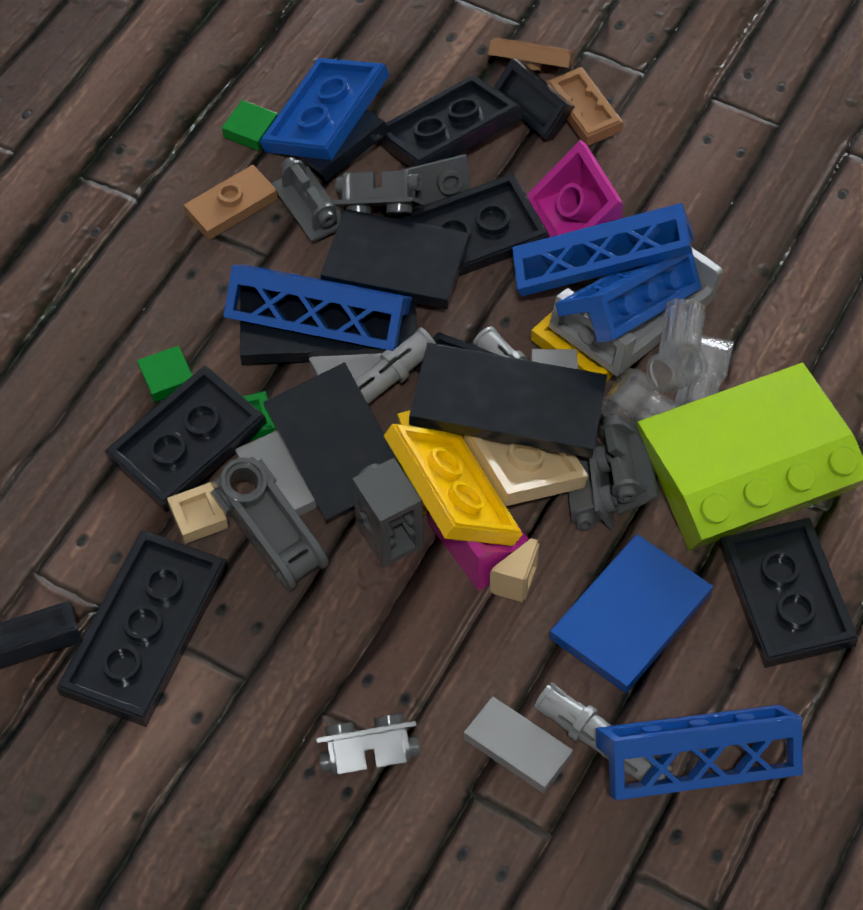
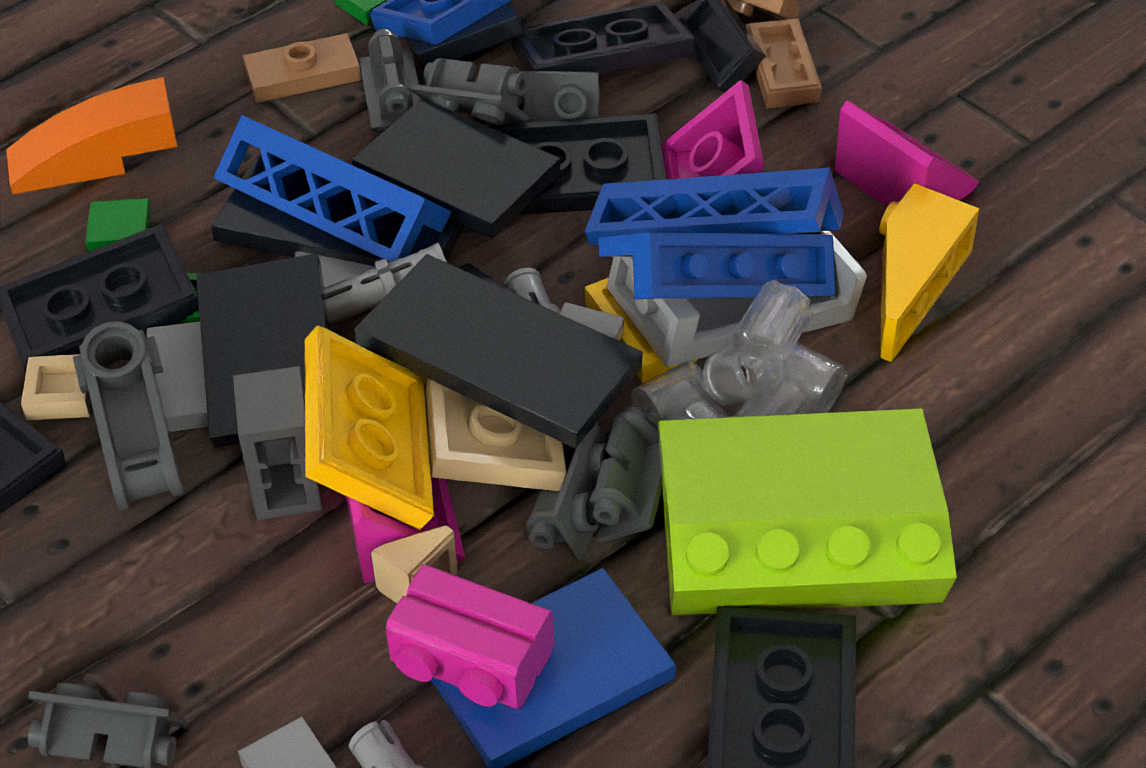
camera: 20 degrees right, 10 degrees down
none -> orange slope [6,77,178,194]
none -> dark pink brick [386,564,554,710]
none -> dark pink slope [834,100,980,207]
none -> yellow slope [879,183,979,362]

